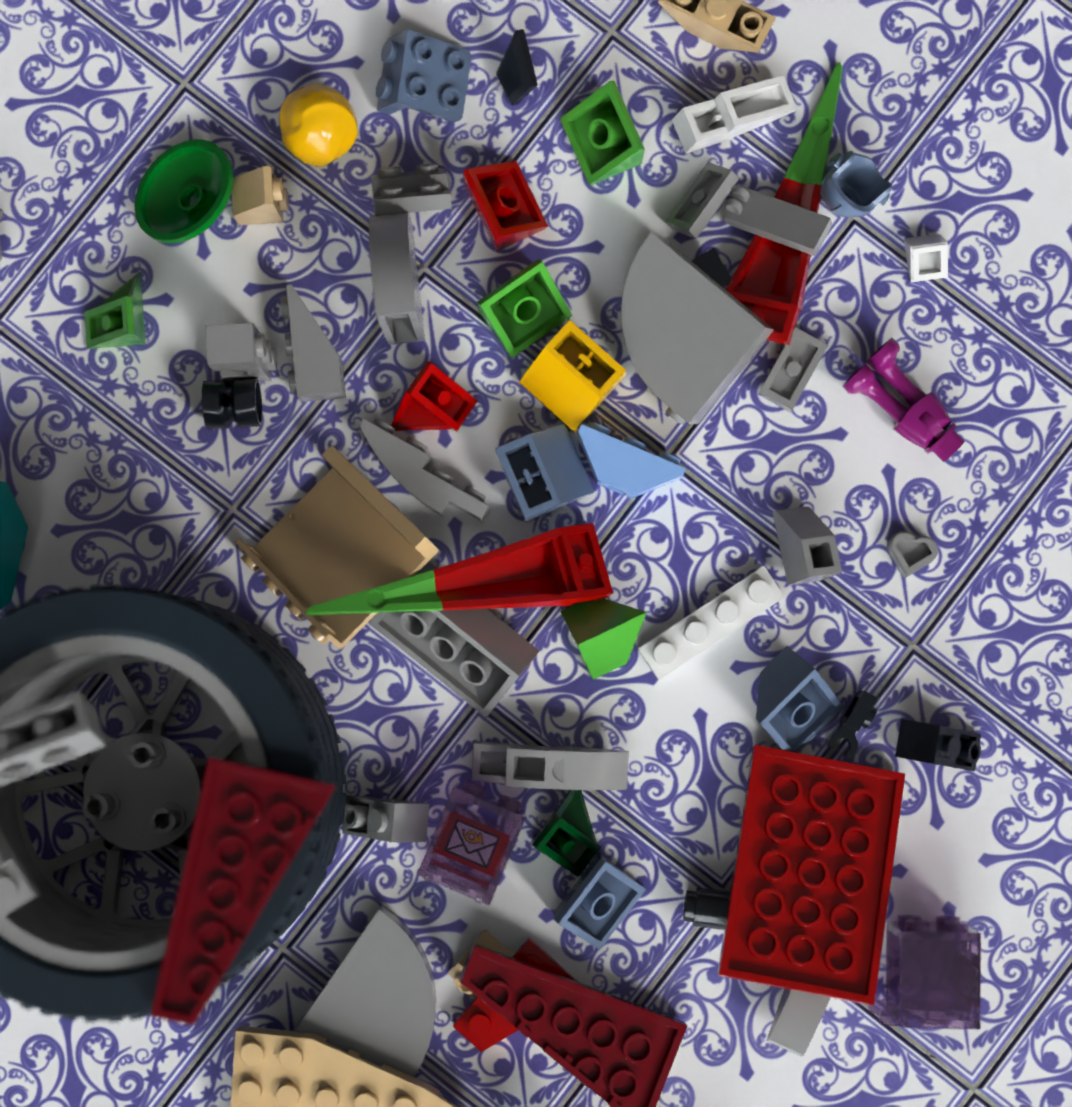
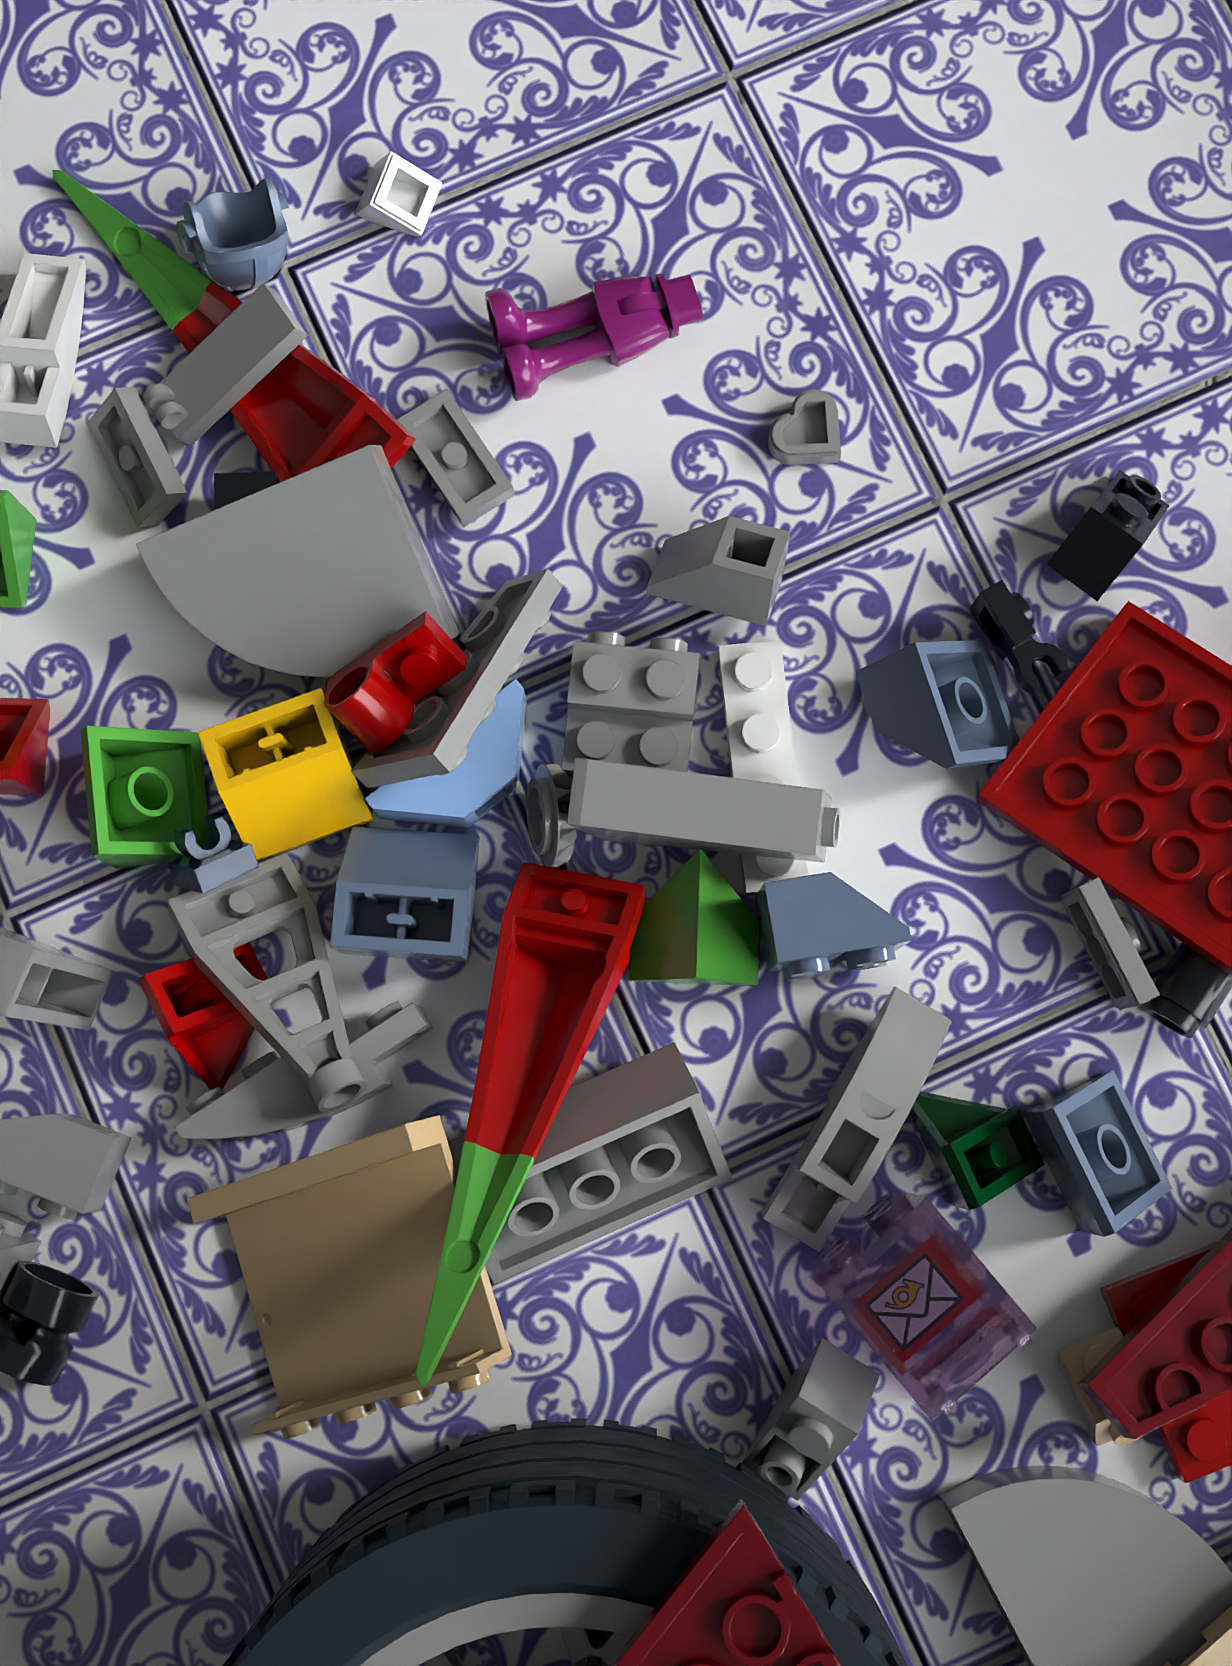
camera: 60 degrees left, 5 degrees down
none -> light grey plate [167,852,366,1112]
none -> tile [168,815,259,894]
none -> red plate [324,611,467,752]
none -> light grey wing [351,568,563,788]
none -> light grey gear [526,763,577,867]
none -> light grey plate [561,631,700,775]
none -> light grey slope [567,758,840,863]
none -> sand blue slope [755,872,912,982]
none -> light grey plate [1060,877,1160,1010]

